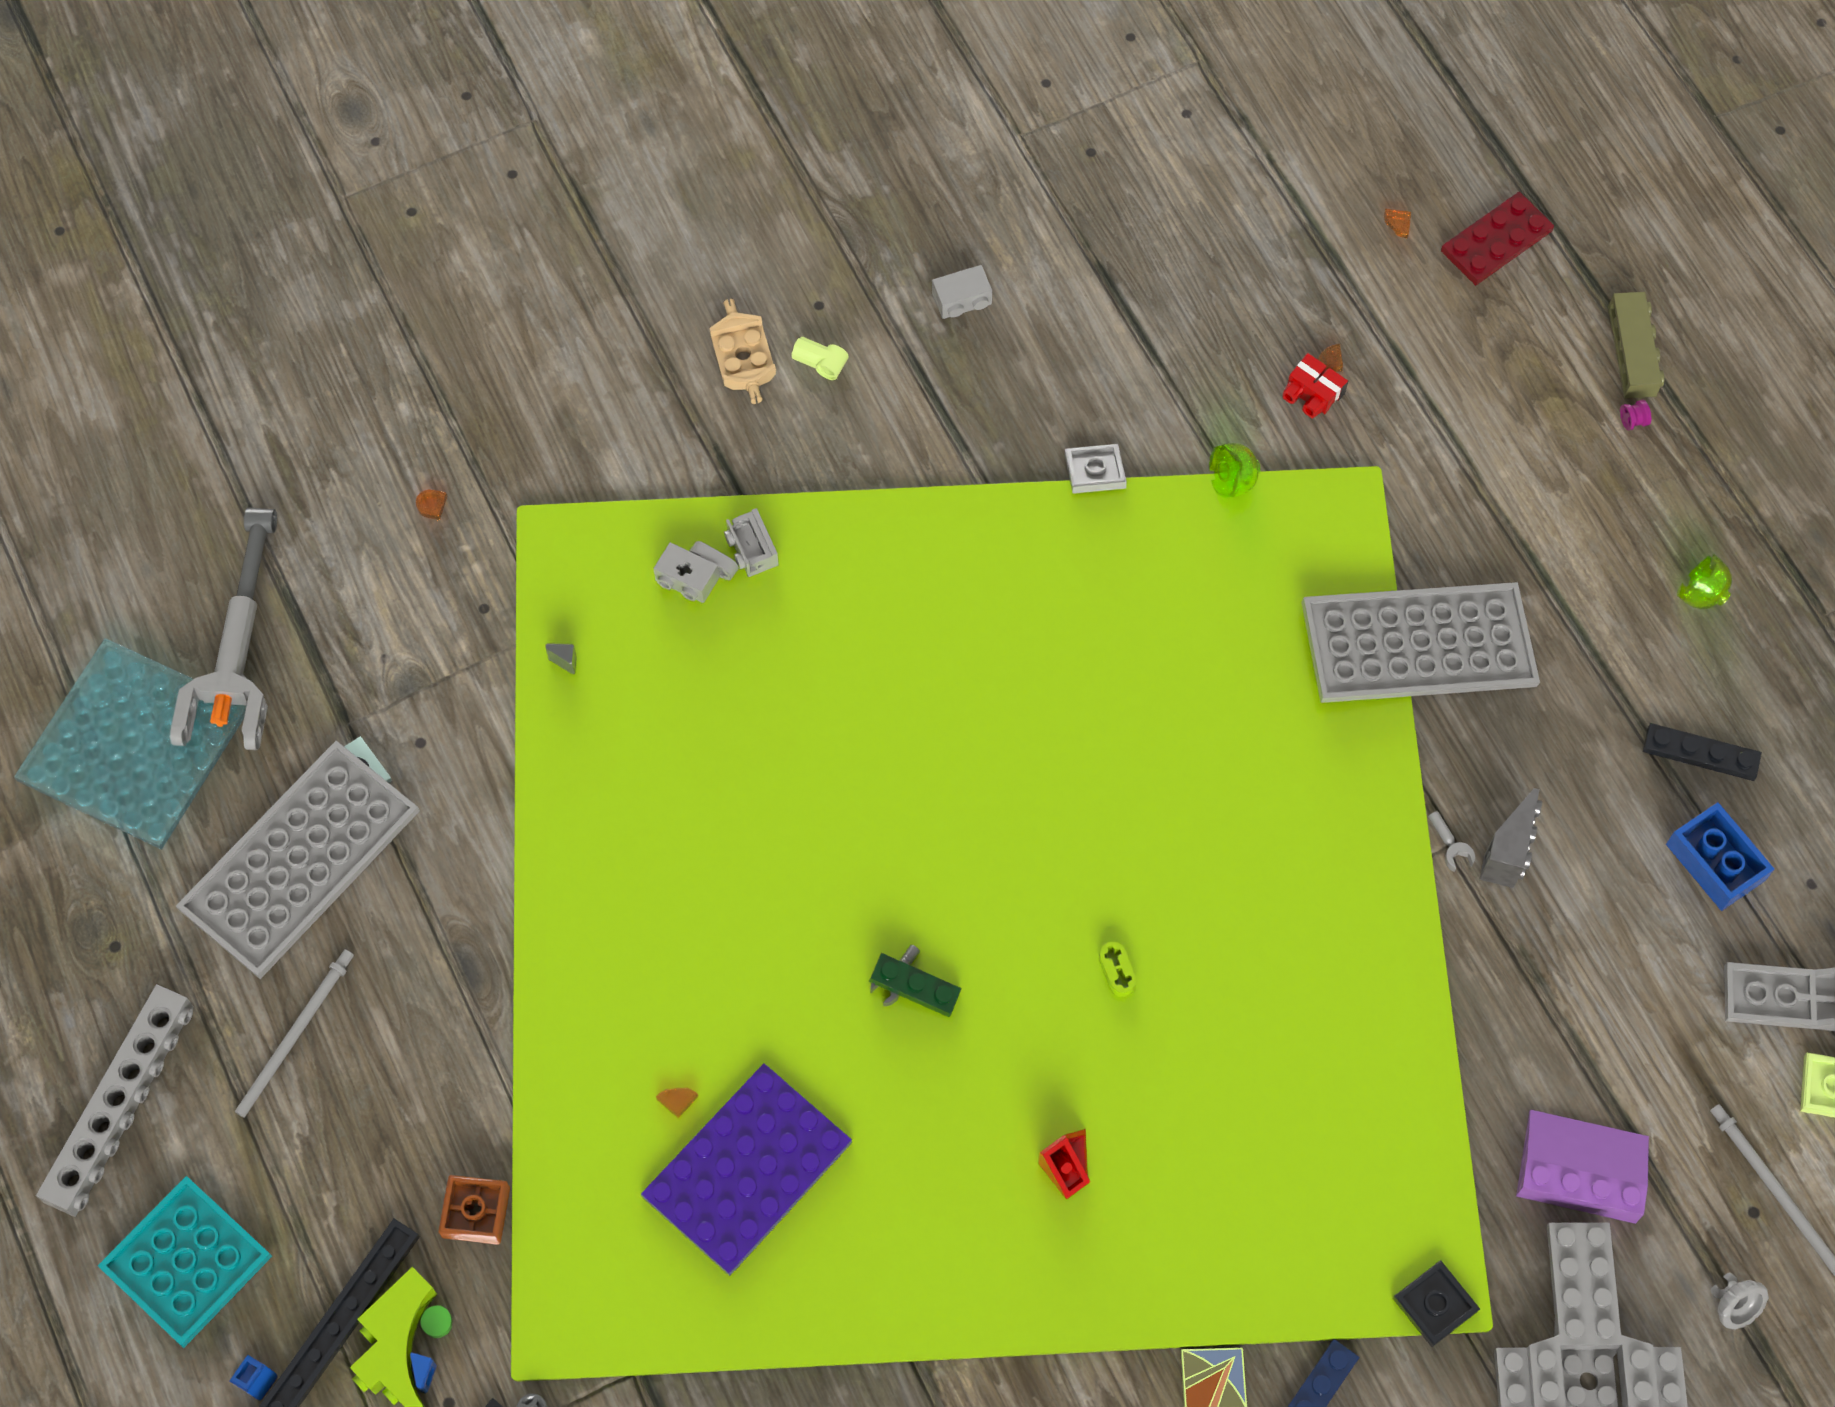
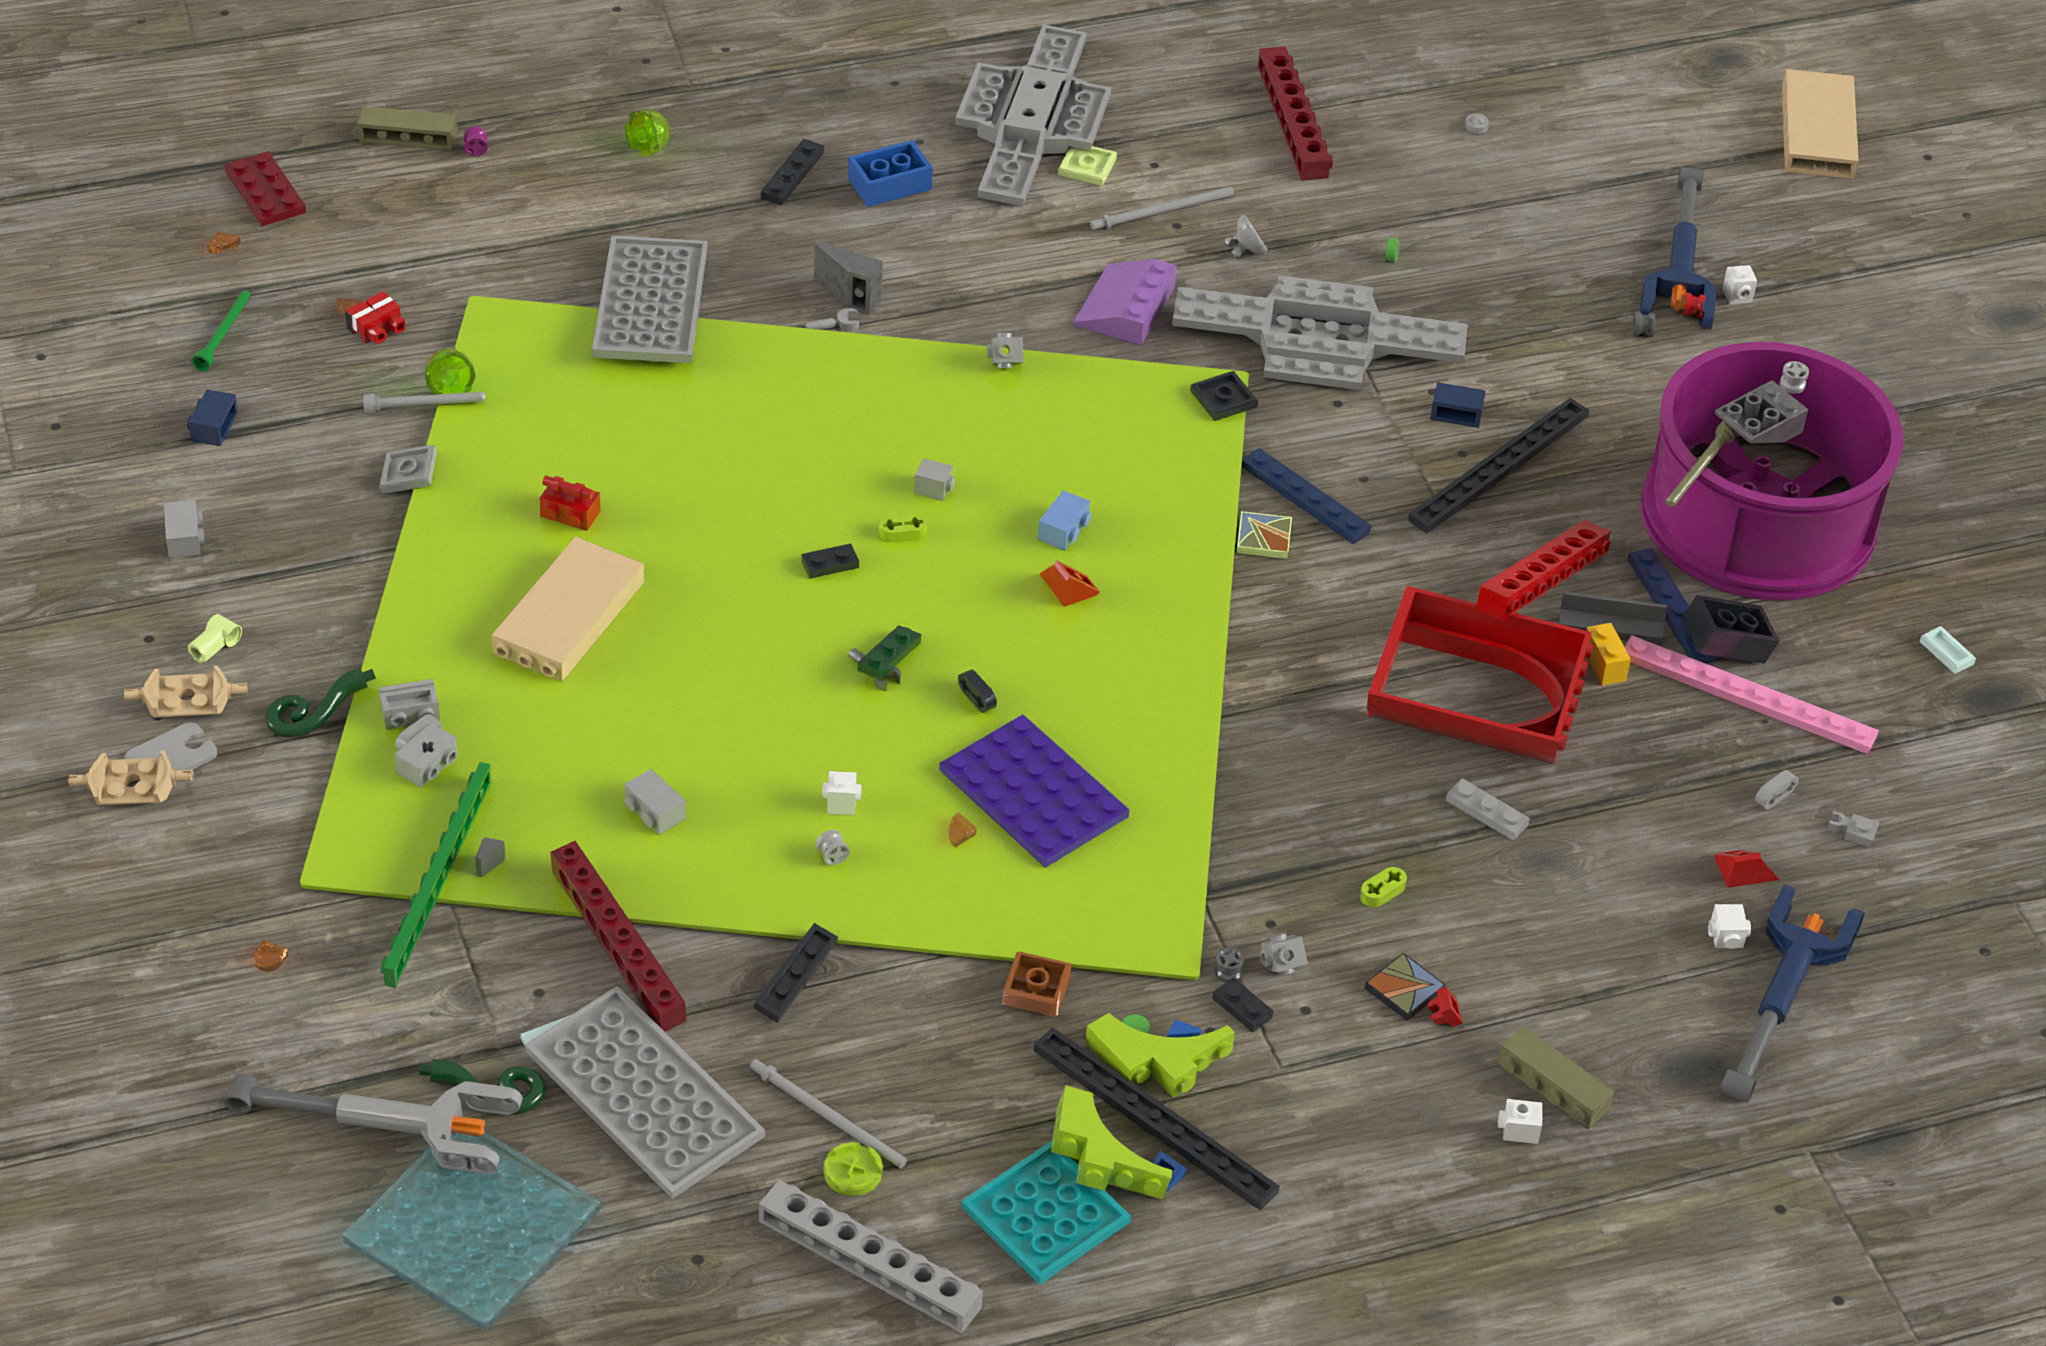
camera: 85 degrees left, 20 degrees down
none -> tan plate [68,750,194,805]
none -> light grey piece [125,722,217,770]
none -> dark blue brick [187,389,238,447]
none -> green piece [191,290,251,371]
none -> dark green plant [266,668,376,737]
none -> light grey piece [363,392,486,414]
none -> green plate [380,762,492,988]
none -> dark green plant [419,1059,546,1114]
none -> tan brick [492,537,644,682]
none -> red brick [539,475,601,531]
none -> dark red brick [550,840,686,1032]
none -> light grey brick [624,769,686,835]
none -> black plate [754,923,838,1023]
none -> black plate [801,543,859,579]
none -> light grey wheel [816,830,850,865]
none -> white brick [822,771,862,815]
none -> lime tile [823,1142,883,1196]
none -> light grey brick [914,458,955,501]
none -> black beam [958,669,997,713]
none -> light grey brick [987,333,1023,368]
none -> medium blue brick [1038,490,1092,550]
none -> lime arch [1051,1085,1172,1200]

